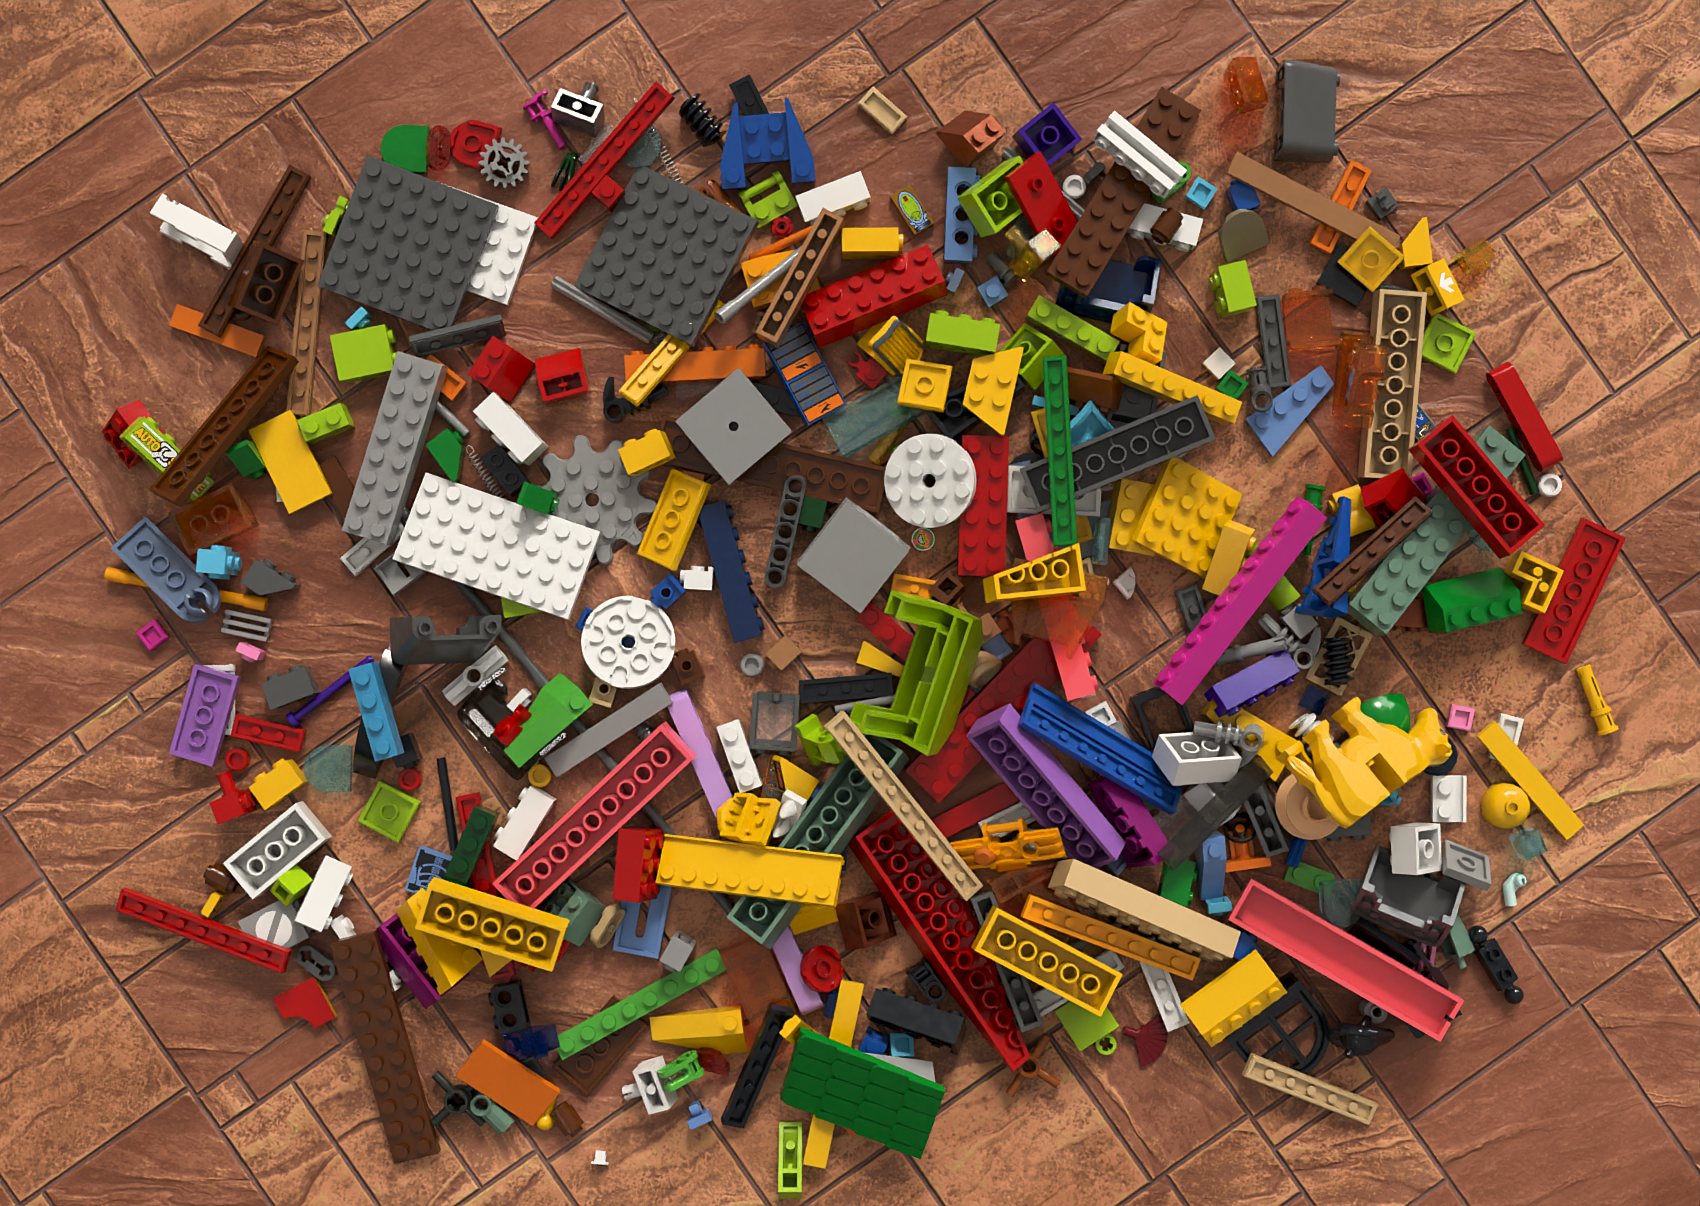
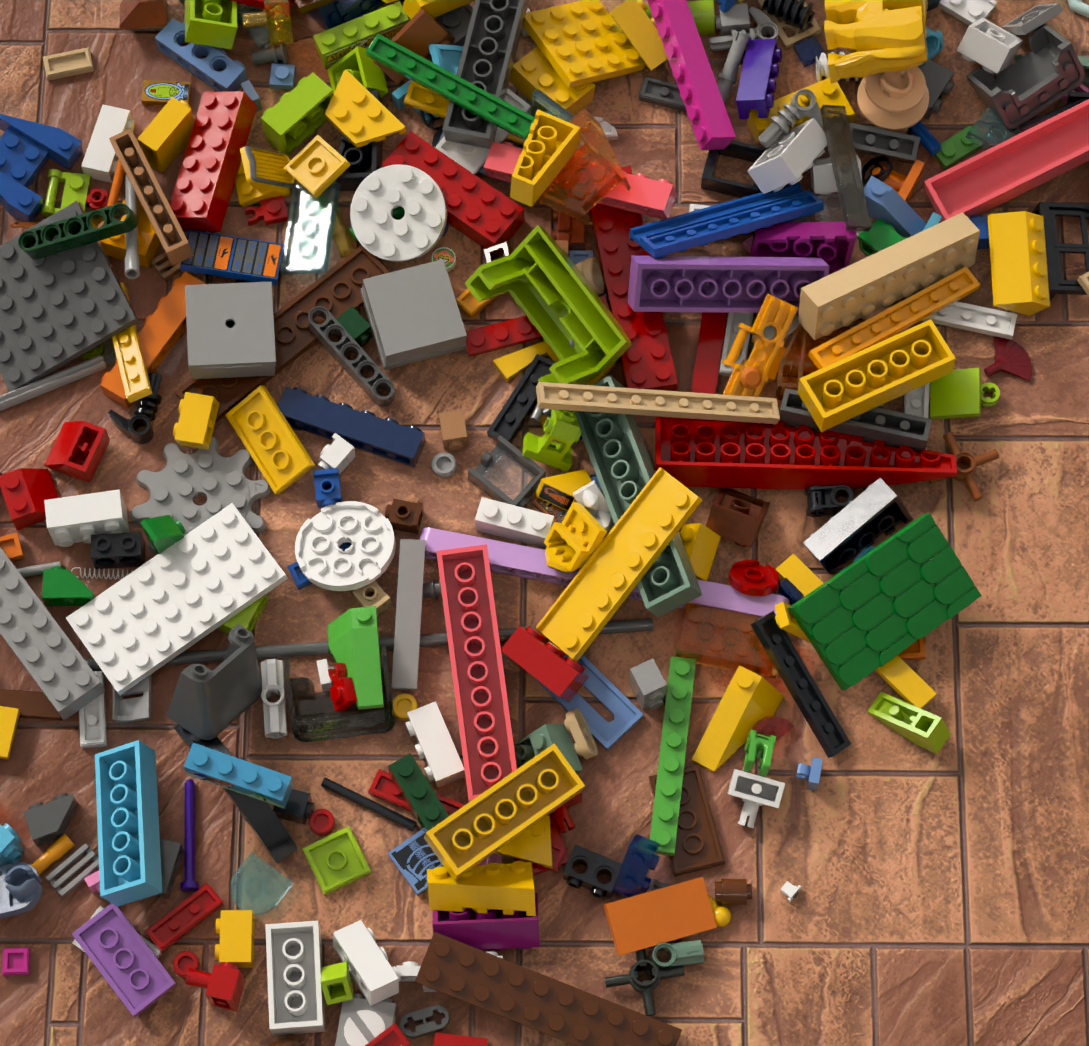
camera: 55 degrees left, 20 degrees down
none -> dark green beam [18,203,138,259]
none -> medium azure brick [95,740,162,907]

